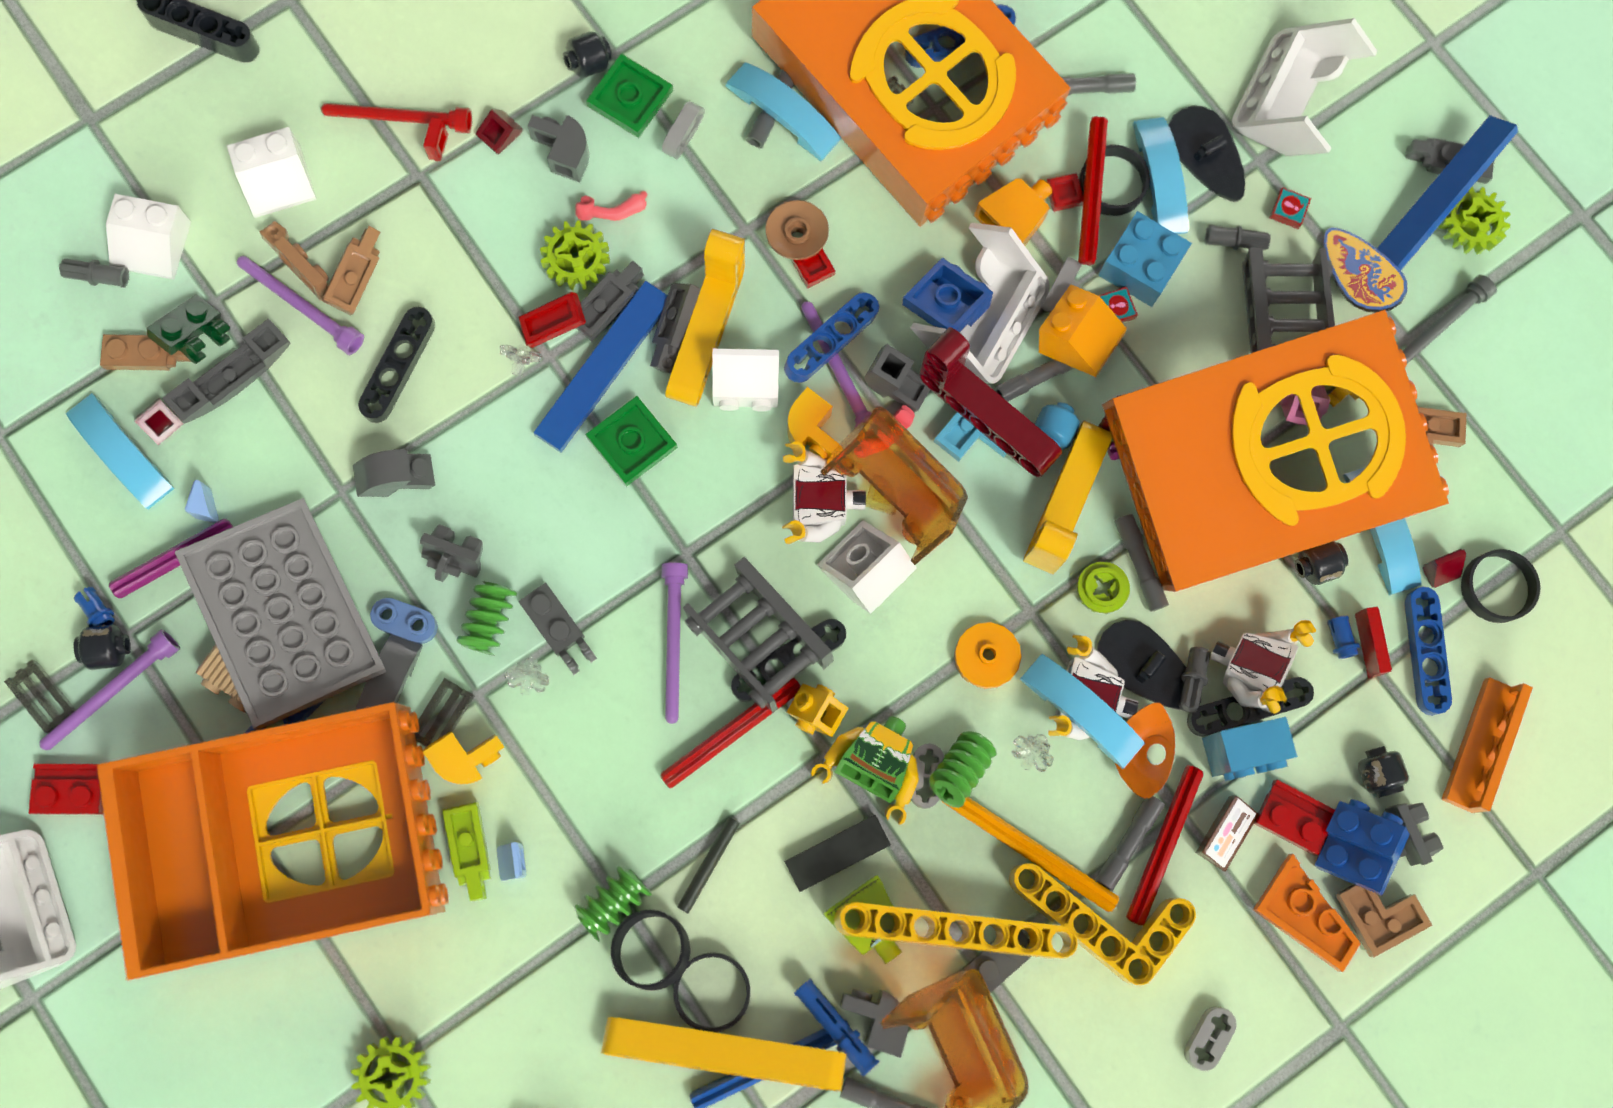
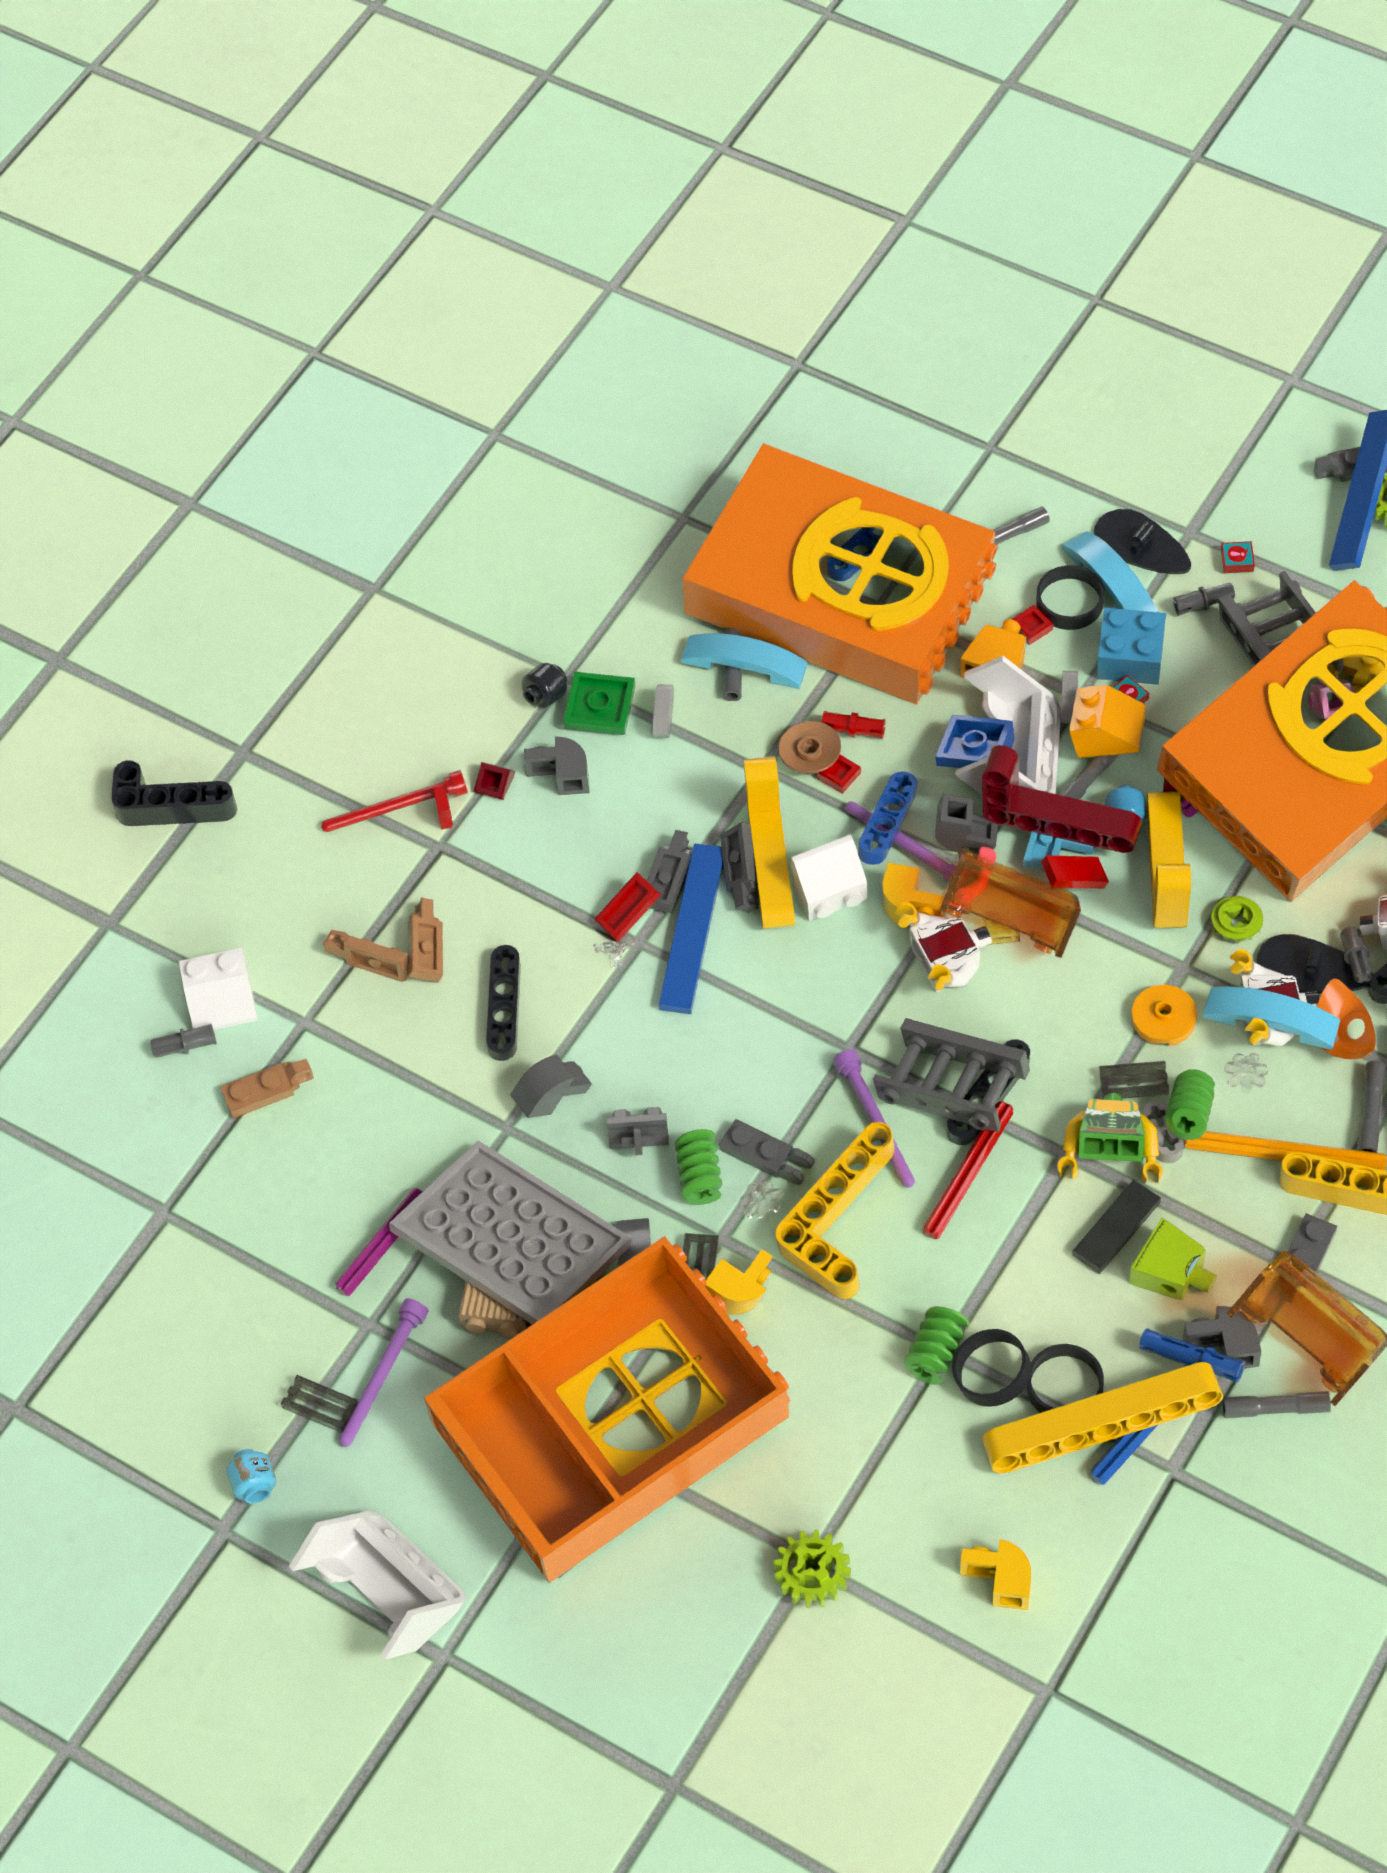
camera: 10 degrees left, 20 degrees down
red plate [28,764,104,815] -> none
medium azure slope [66,393,175,510] -> none
black head [73,624,131,670] -> none
blue pin [74,587,115,627] -> none
slope [134,398,184,445] -> none
dark green plate [146,294,230,364] -> none
dark grey slope [162,319,291,424] -> none
light blue slope [185,480,219,523] -> none
white slope [227,127,316,218] -> none
medium lavender piece [237,256,364,355] -> none
medium blue plate [370,598,438,644] -> none
lime hinge [442,802,491,902] -> none
light blue slope [497,842,527,881] -> none
lime gear [540,220,610,291] -> none
coral piece [575,191,647,221] -> none
green plate [585,396,678,487] -> none
pearl dark grey bar [677,817,740,914] -> none
yellow brick [786,683,849,738] -> none
white slope [817,520,917,614] -> none
yellow beam [834,902,1078,959] -> none
red axle [1078,116,1108,265] -> none
dark grey piece [1115,514,1169,612] -> none
white windscreen [1232,18,1377,156] -> none
shield [1323,227,1407,312] -> none
none -> yellow beam [775,1122,895,1299]
none -> red pin [821,711,886,739]
none -> red tile [1041,855,1109,889]
none -> clear smoke tile [1099,1061,1169,1099]

